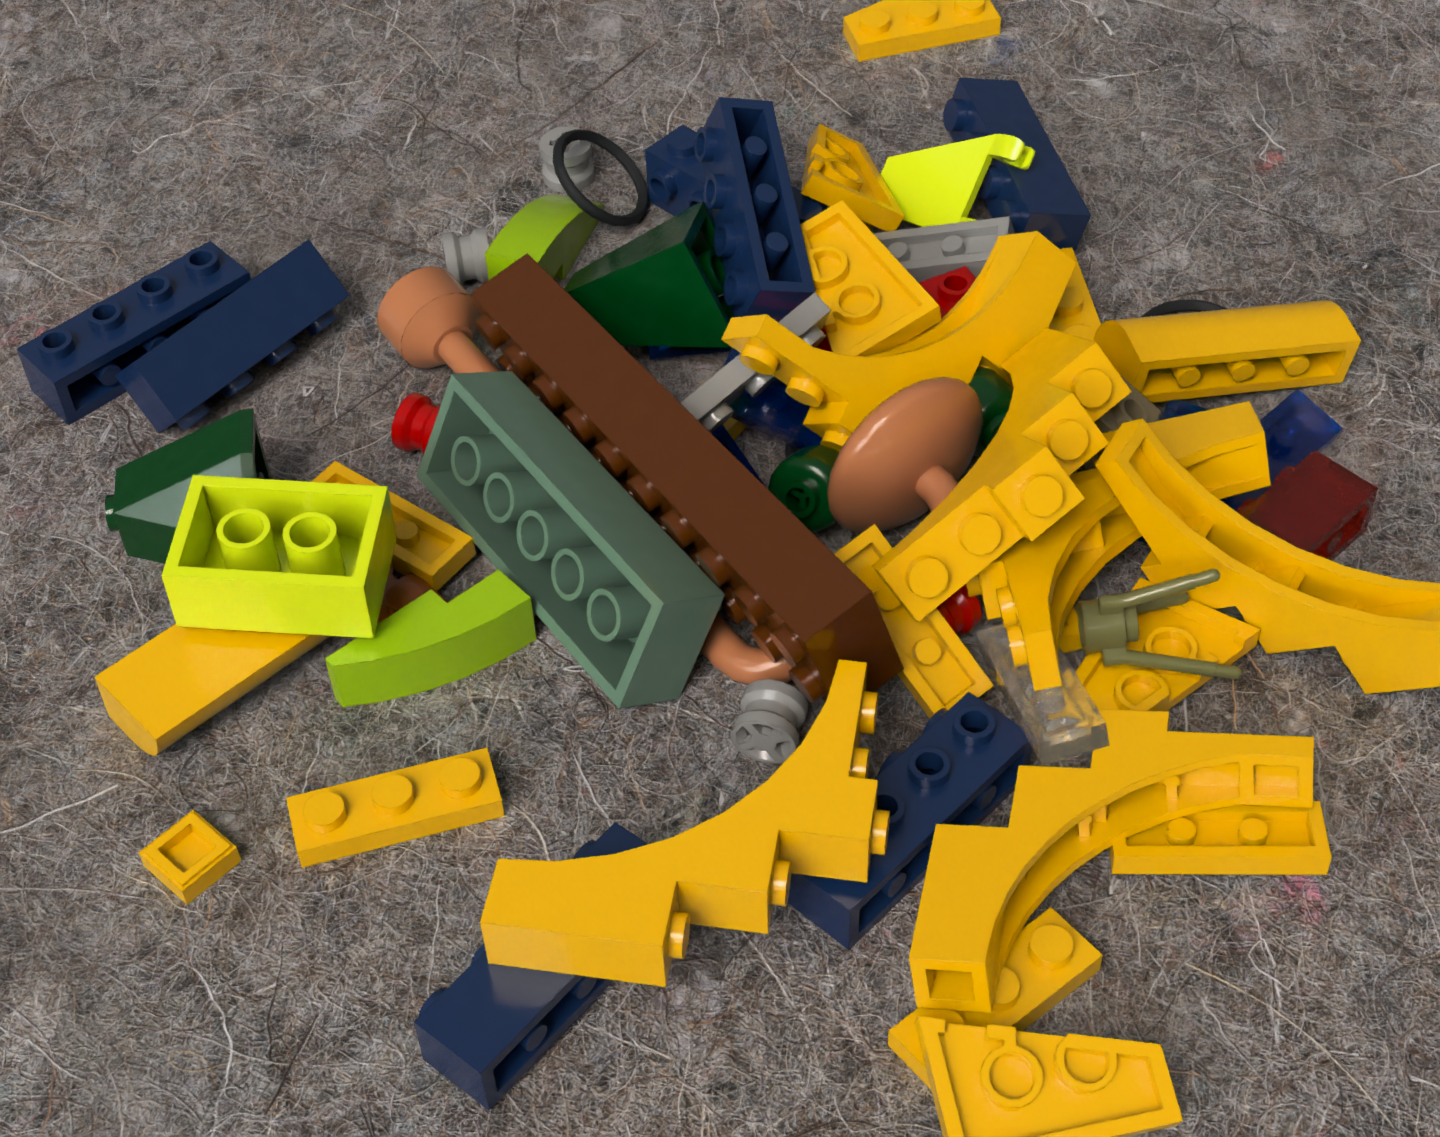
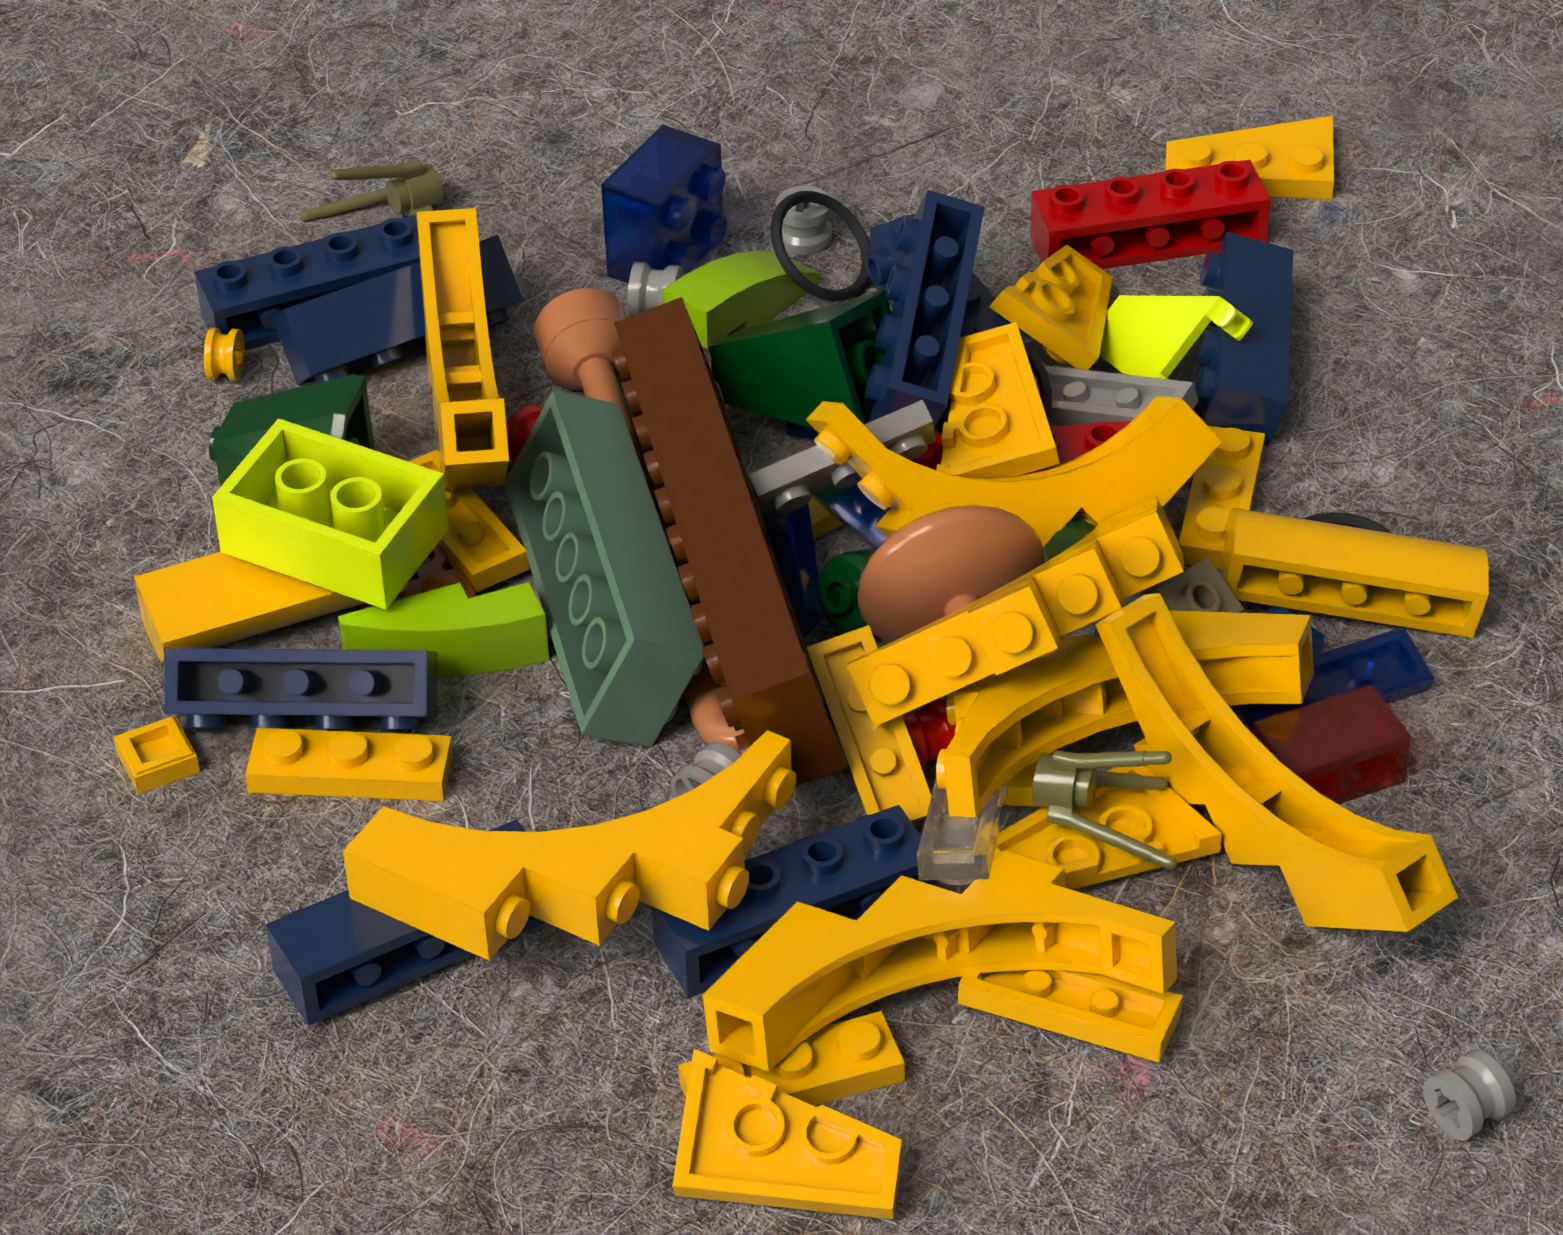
camera: 20 degrees right, 5 degrees down
none -> dark blue brick [164,648,438,729]
none -> yellow bush [204,327,245,381]
none -> olive plant [300,160,443,221]
none -> yellow arch [417,208,509,489]
none -> clear blue brick [601,124,727,284]
none -> red brick [1030,160,1271,269]

